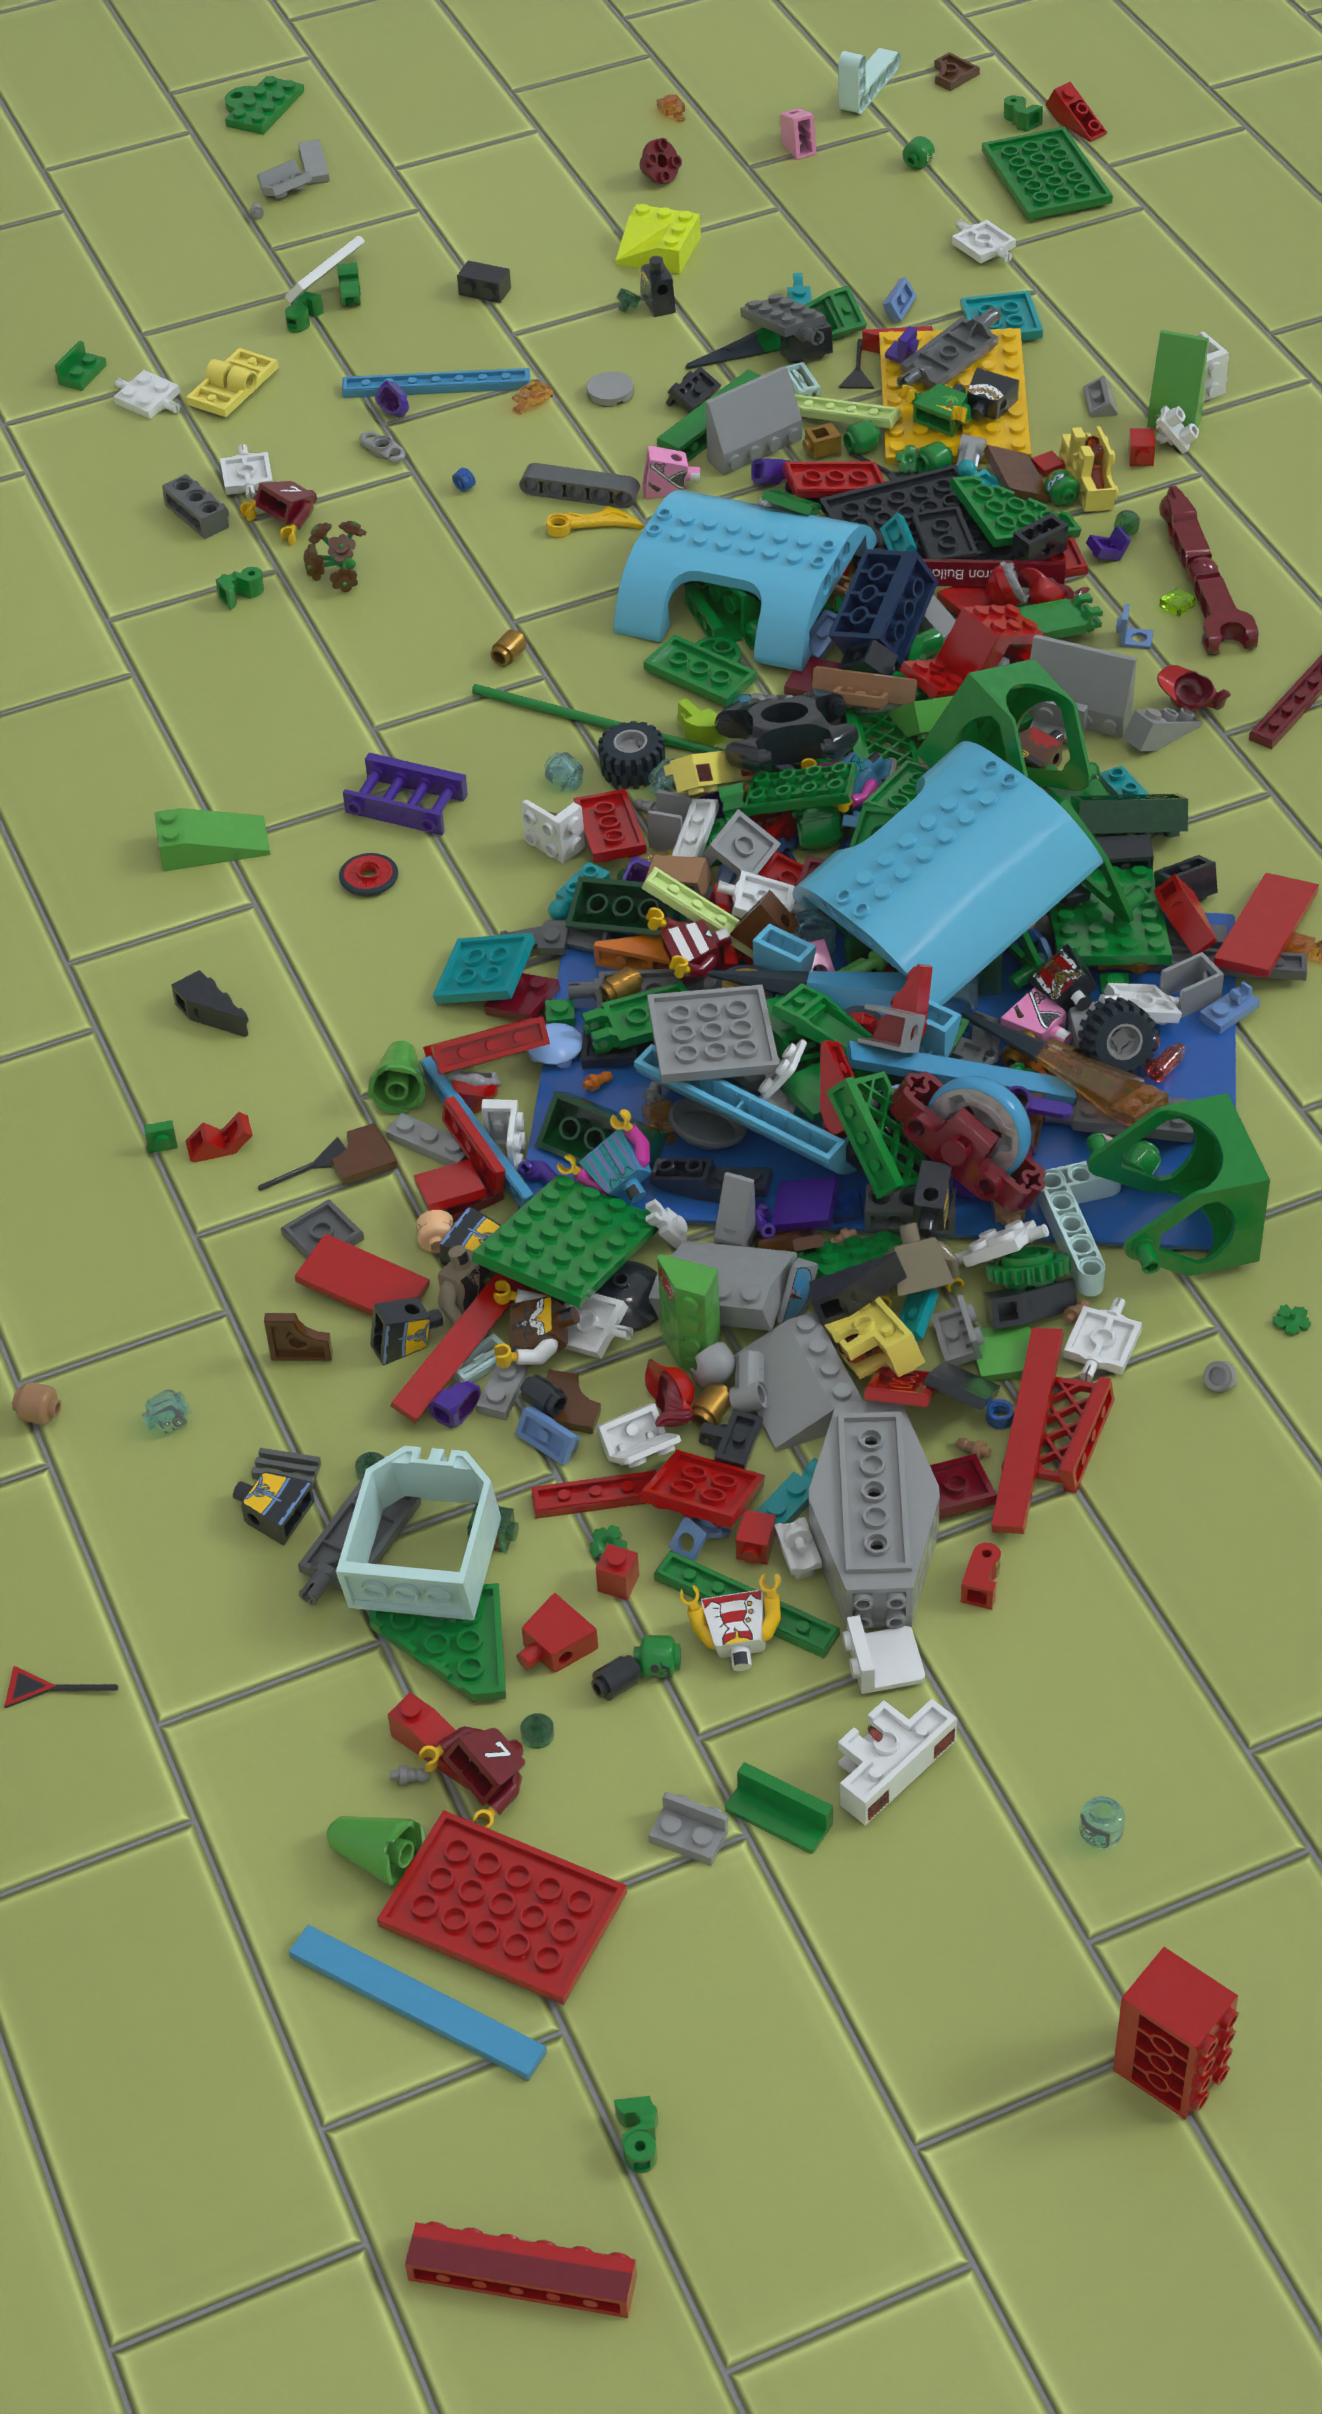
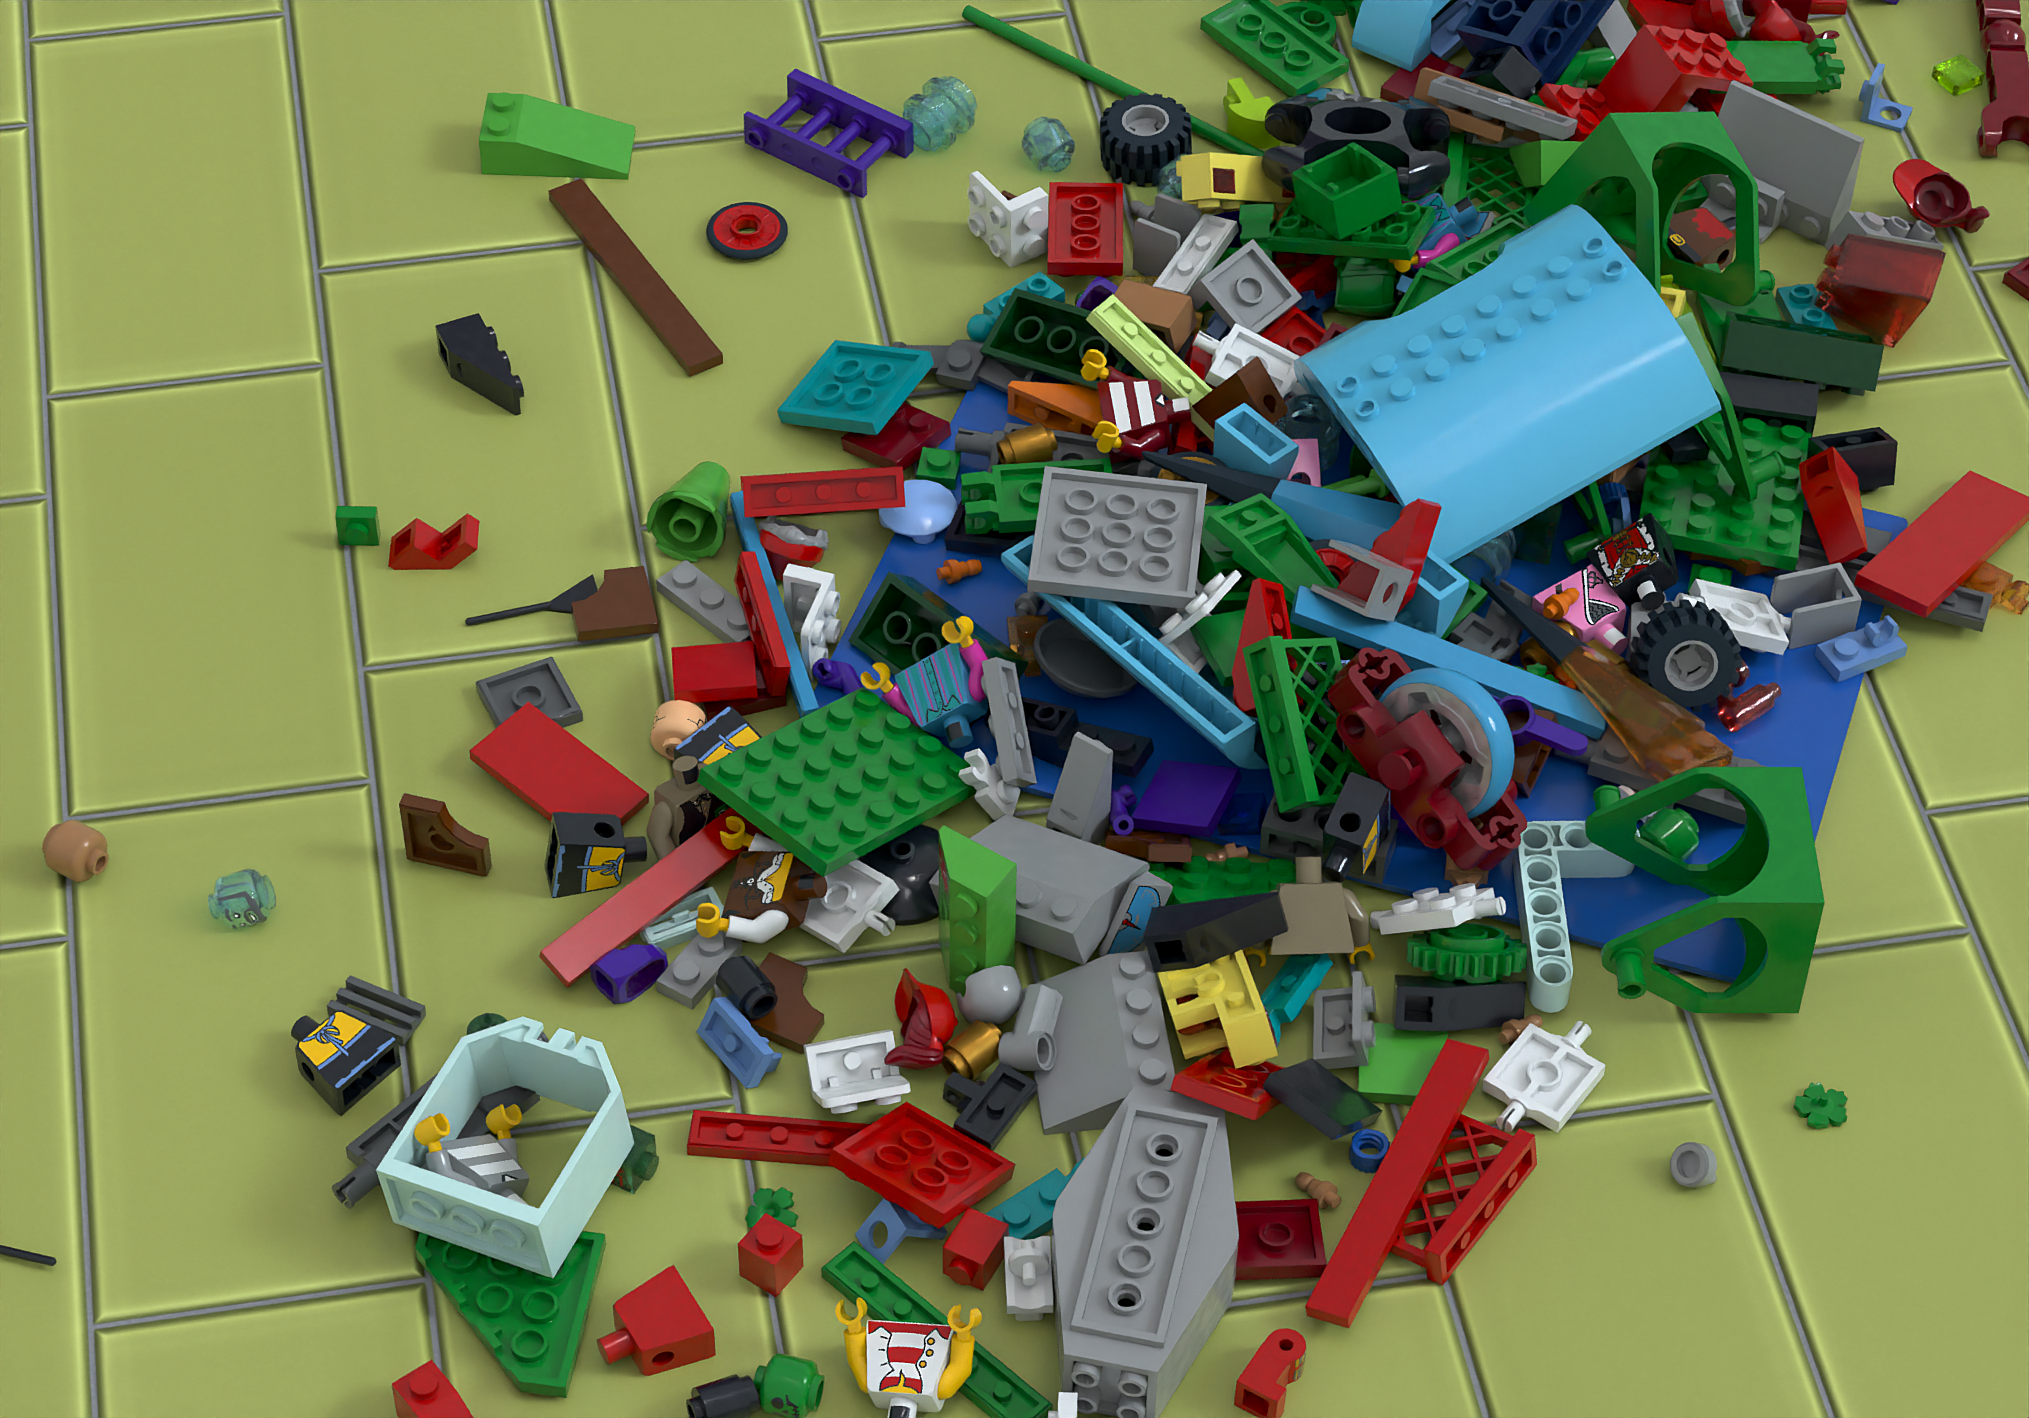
camera: 10 degrees right, 0 degrees up
none -> torso [414,1104,529,1205]
none -> reddish brown tile [548,178,723,377]
none -> clear light blue piece [902,76,977,151]
none -> light grey plate [981,657,1037,788]
none -> green container [1291,142,1403,240]
none -> light grey plate [1427,75,1578,141]
none -> orange piece [1543,588,1580,620]
none -> clear red slope [1814,234,1946,348]

